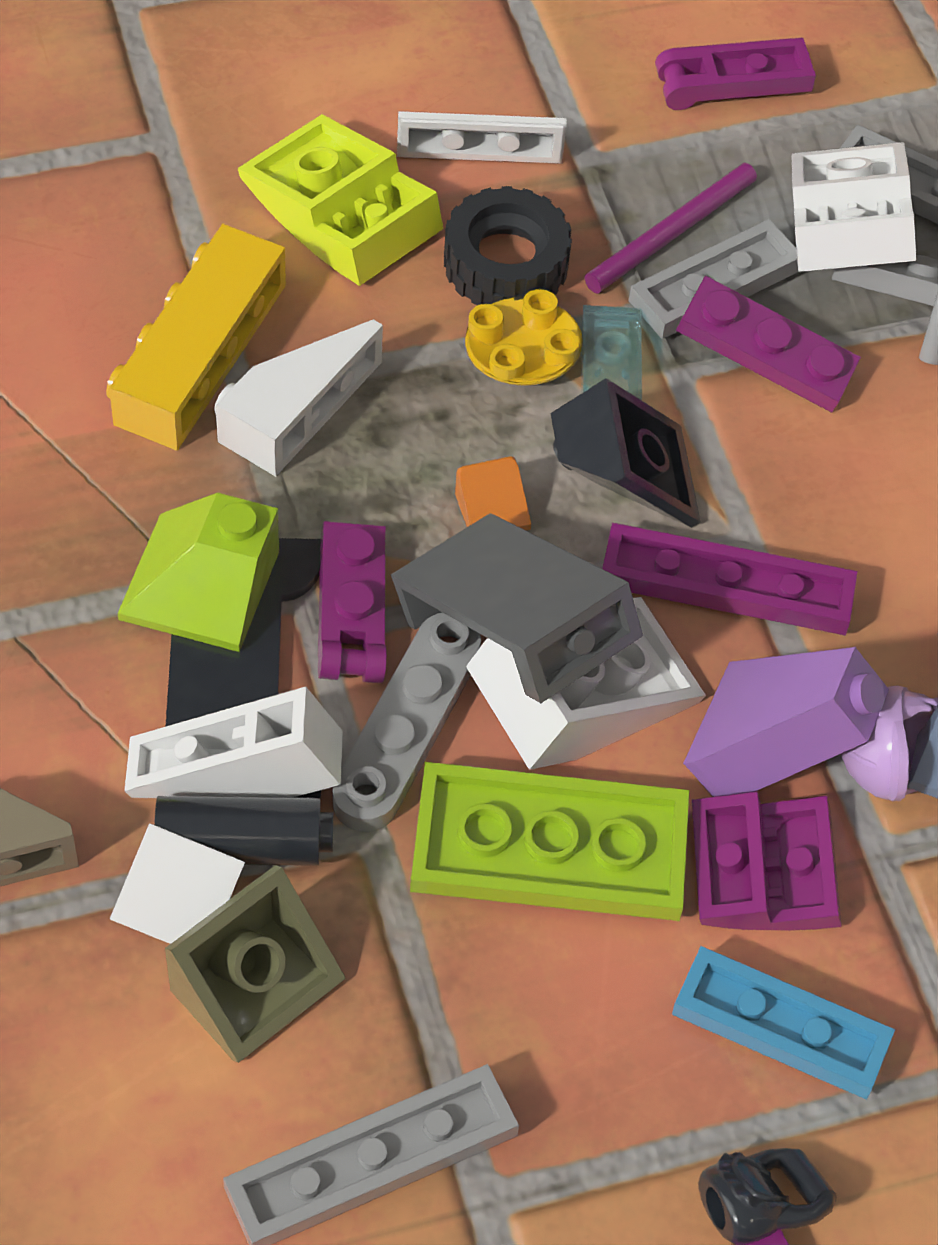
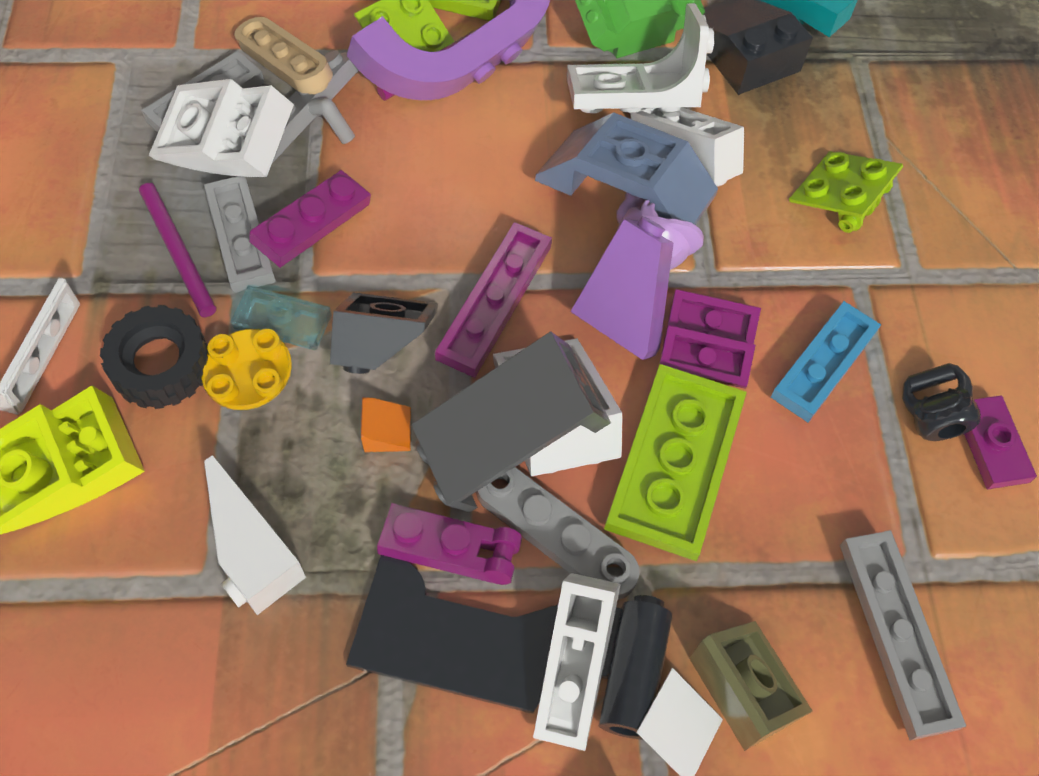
camera: 75 degrees left, 5 degrees up
yellow brick [106,223,286,451] -> none
lime slope [118,492,279,652] -> none
magenta plate [655,37,816,110] -> none

